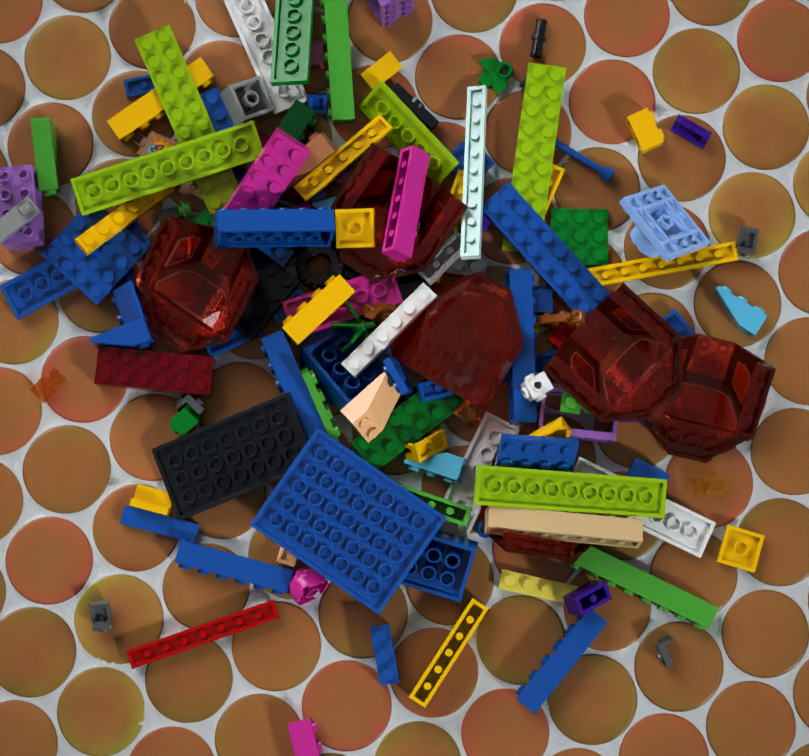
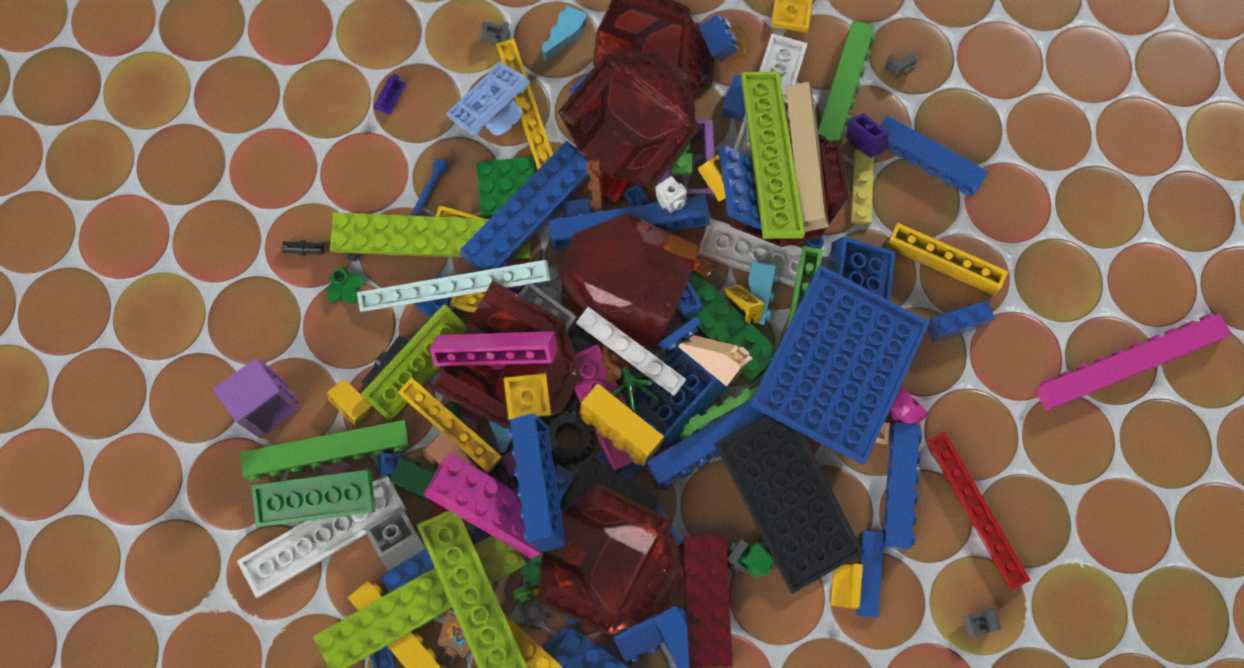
camera: 100 degrees left, 10 degrees down
yellow brick [625,108,665,155] -> none
none -> blue brick [699,14,739,62]

